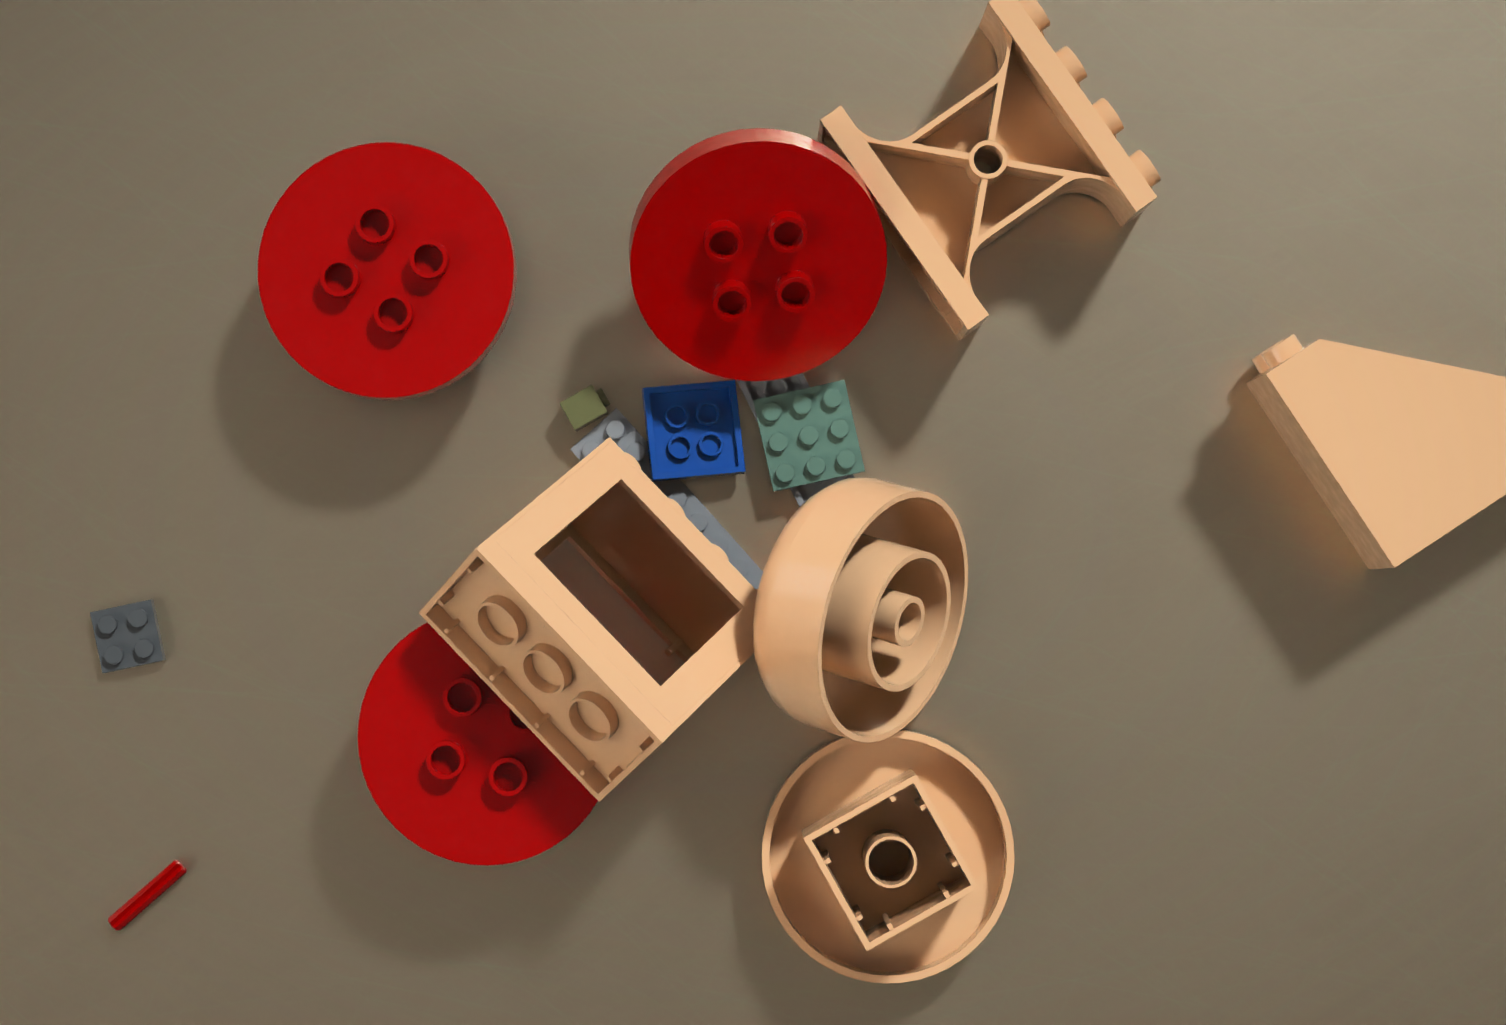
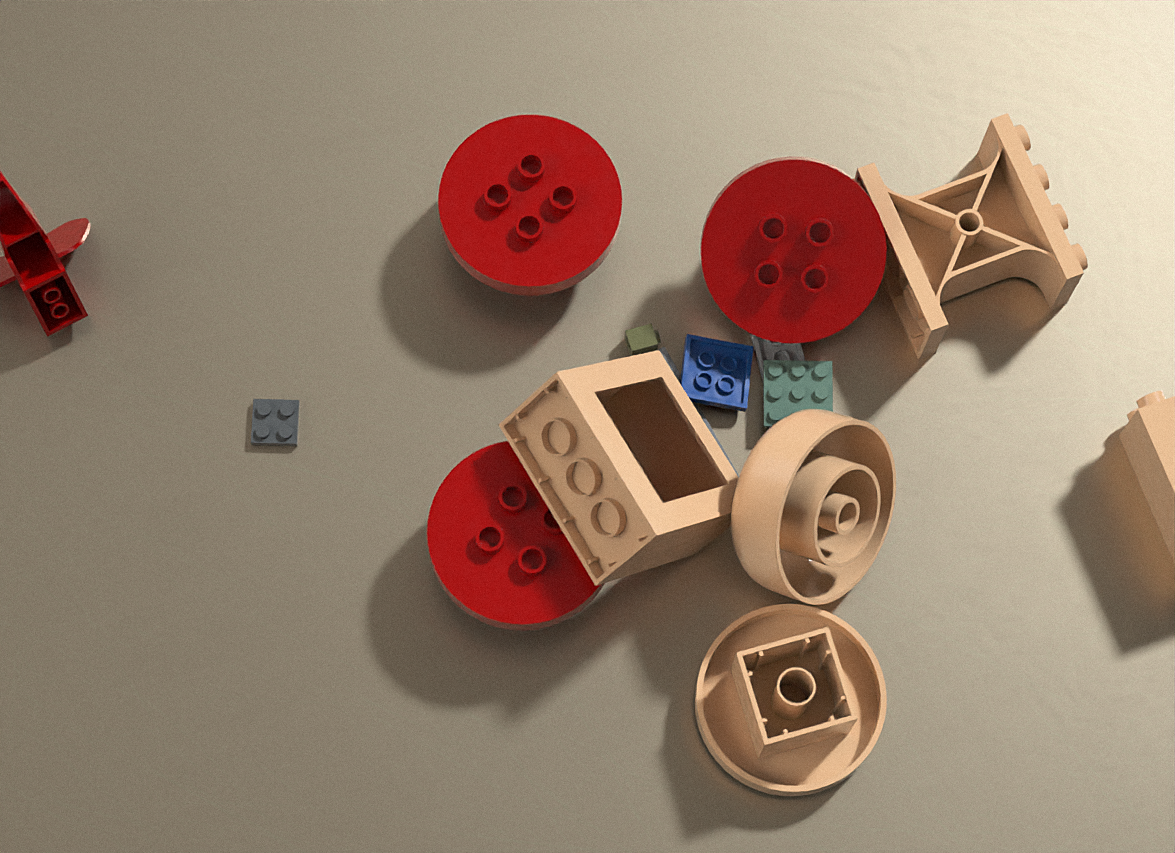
camera: 10 degrees right, 15 degrees down
red axle [108,860,187,931] -> none

